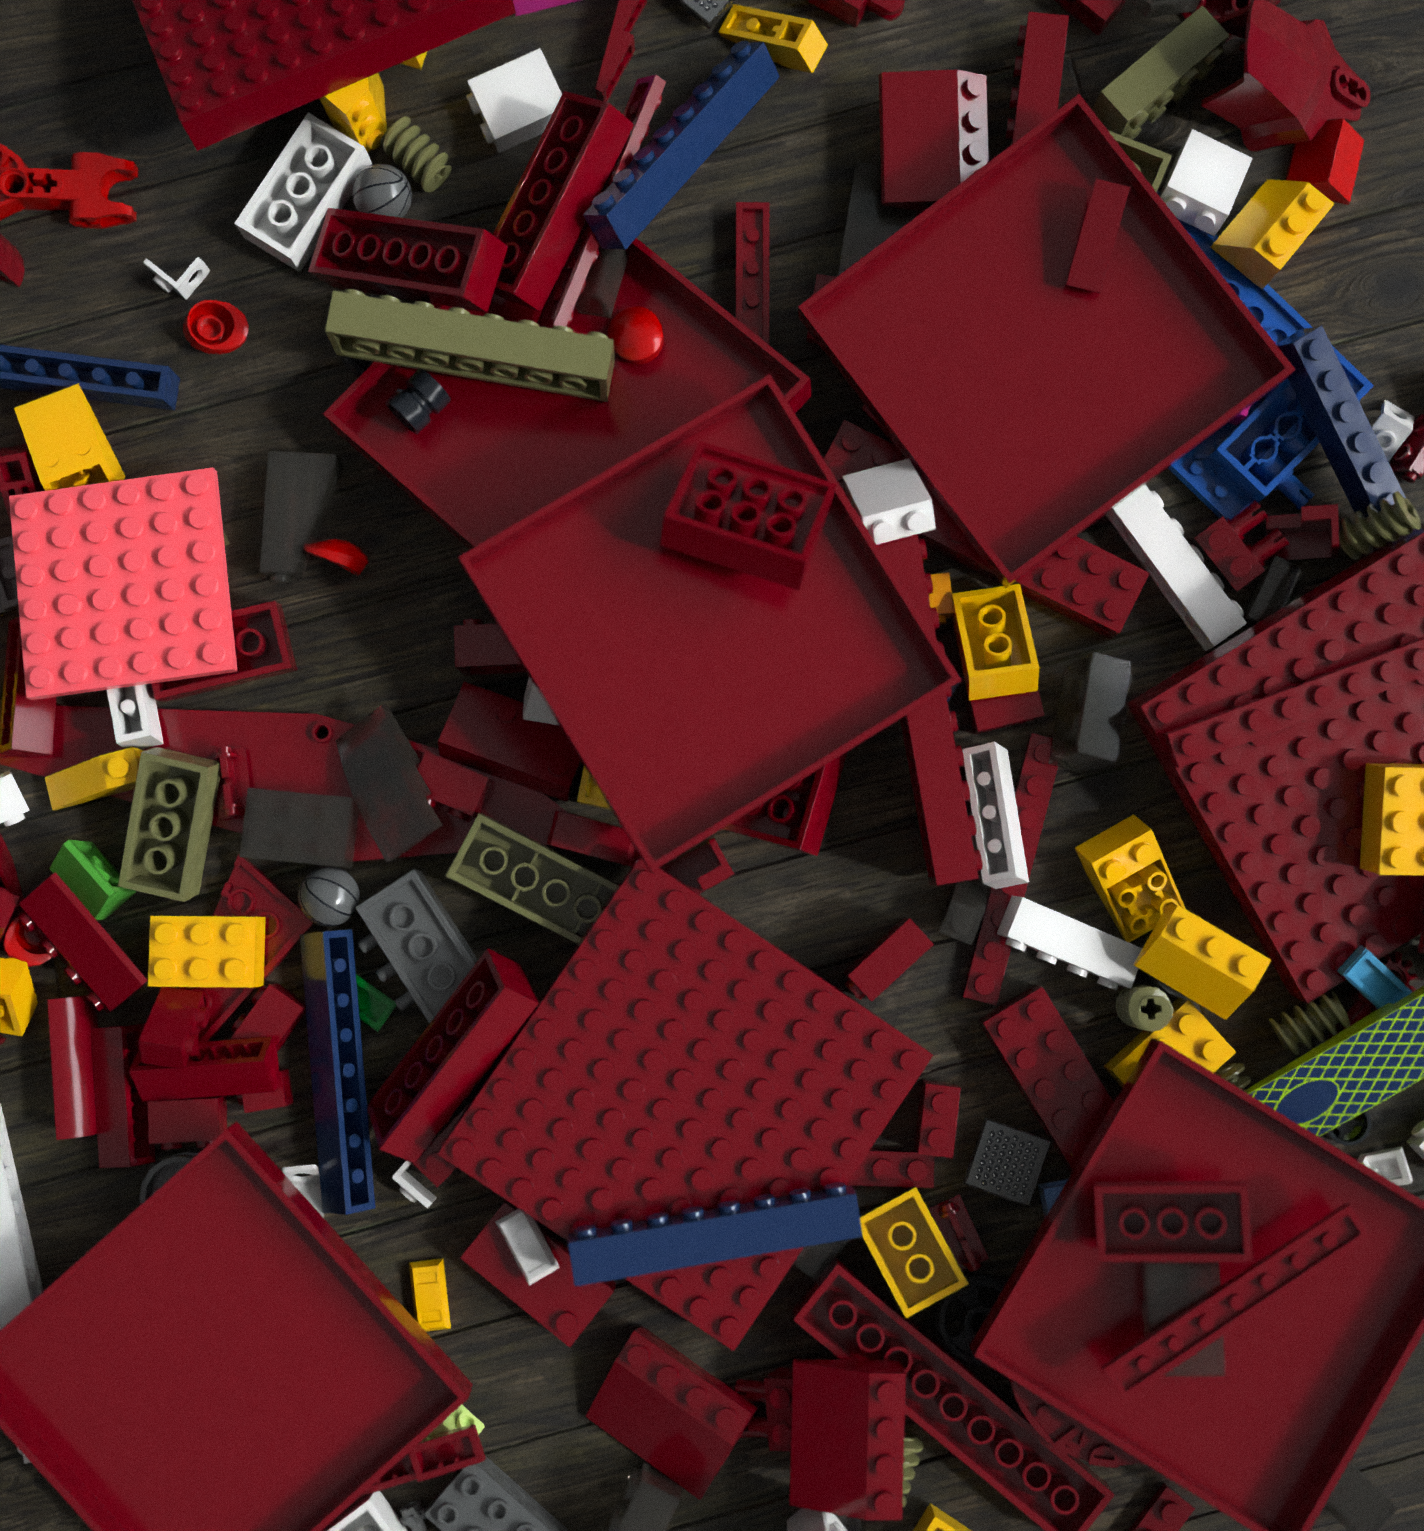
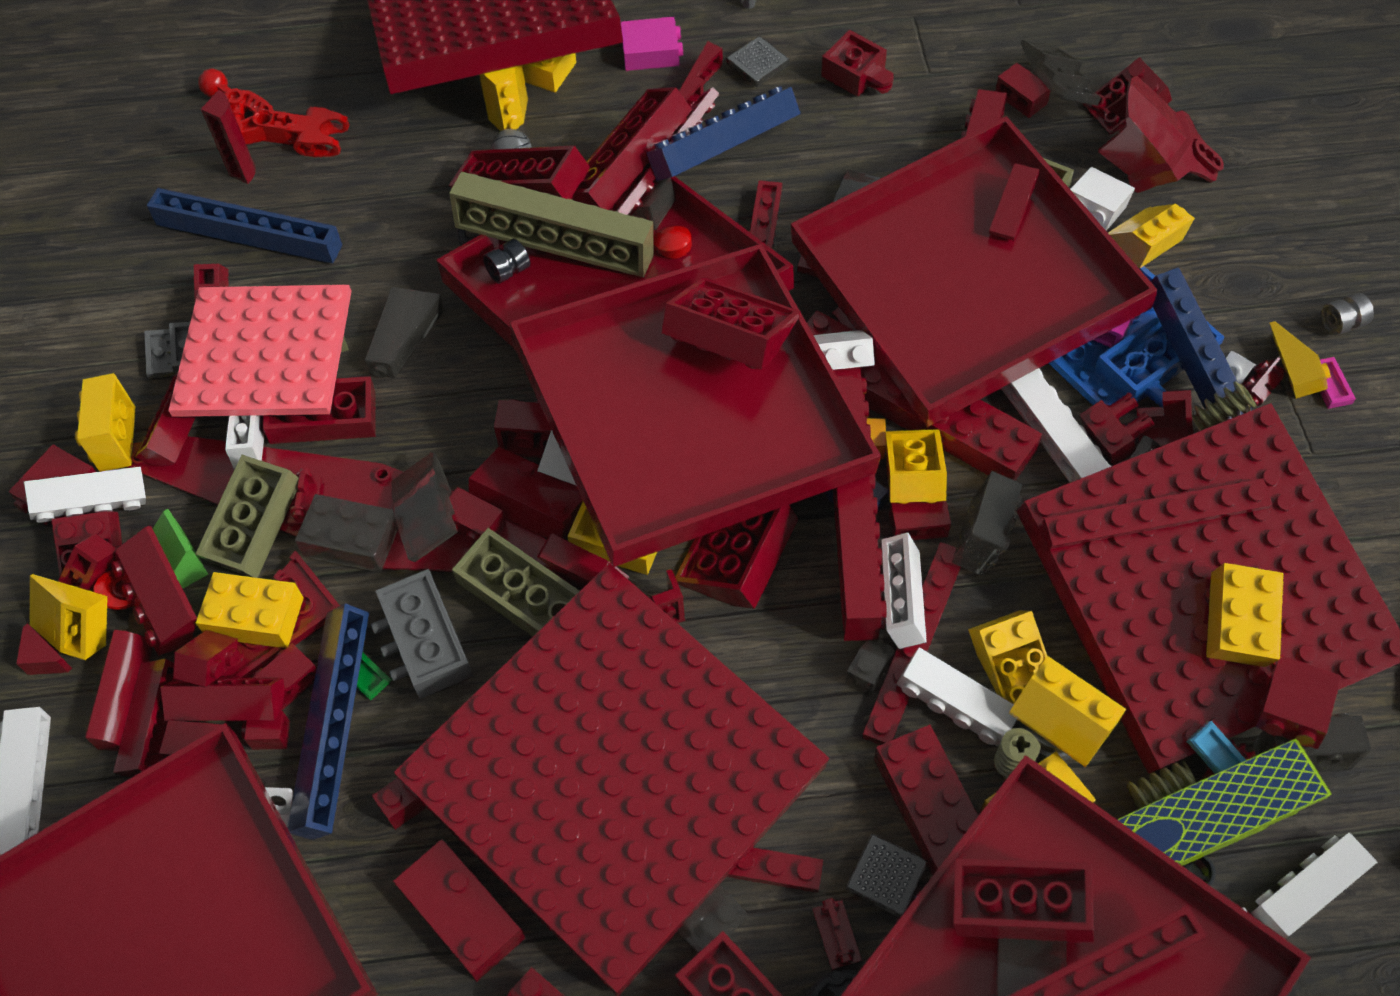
camera: 10 degrees right, 25 degrees down
yellow slope [14,383,126,491] -> none
yellow slope [45,747,144,811] -> none
white bracket [143,257,210,300] -> none
red hat [183,300,249,354] -> none
white brick [234,112,372,272] -> none
dark grey piece [298,866,360,927] -> none
red hat [303,539,369,576] -> none
dark red brick [367,948,539,1163] -> none
olive piece [380,116,452,193] -> none
white bracket [392,1160,437,1208] -> none
yellow tile [409,1258,451,1332] -> none
white brick [466,48,562,153] -> none
white tile [496,1209,560,1285] -> none
dark blue brick [568,1182,863,1286] -> none
yellow slope [719,4,828,73] -> none
dark red brick [843,918,934,1002] -> none
yellow brick [860,1187,968,1318] -> none
dark red slope [879,69,989,212] -> none
dark red brick [914,1080,961,1158] -> none
olive brick [1092,5,1230,140] -> none
red slope [1285,118,1365,205] -> none

